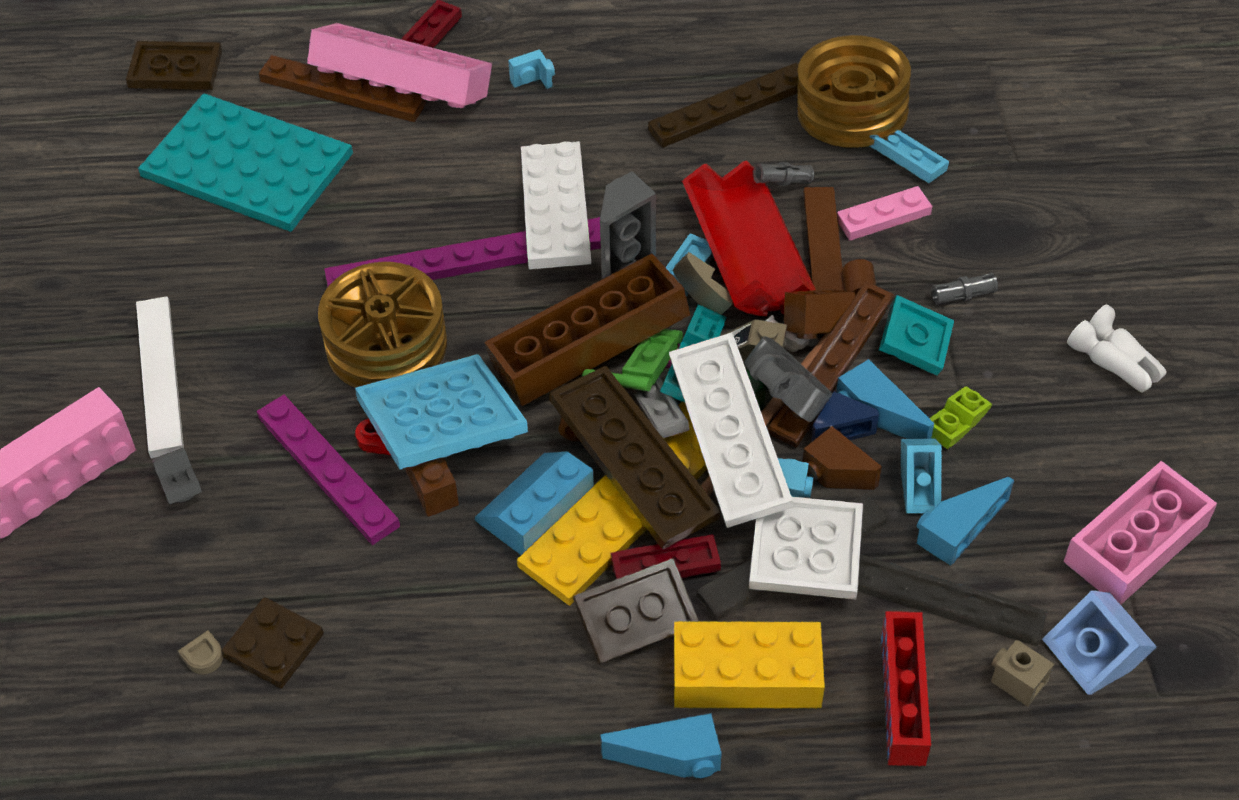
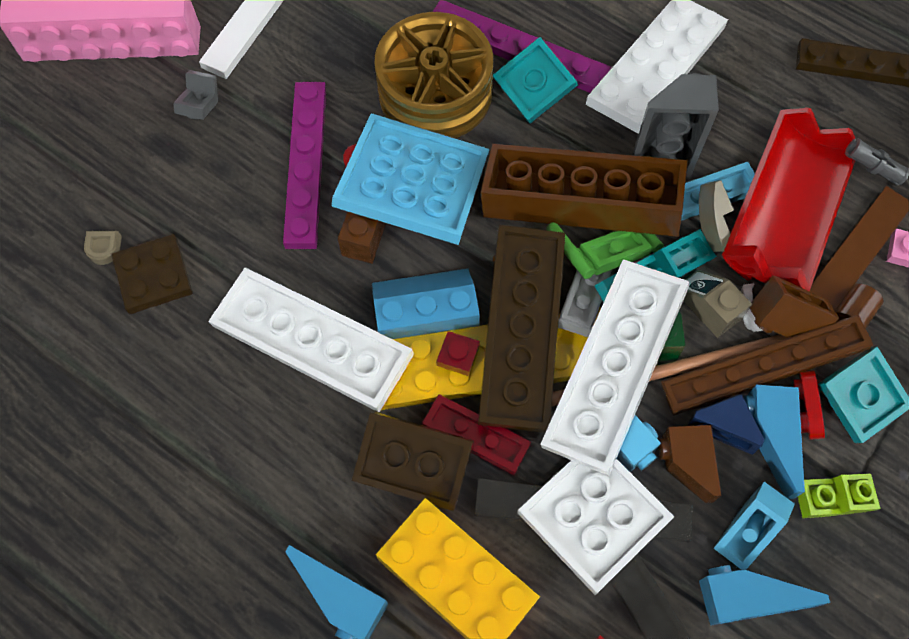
camera: 40 degrees right, 15 degrees up
dark grey piece [744,336,832,422] -> none
none -> white plate [208,268,414,412]
none -> dark red plate [436,331,480,376]
none -> teal plate [493,37,578,123]
none -> red plate [793,371,825,440]

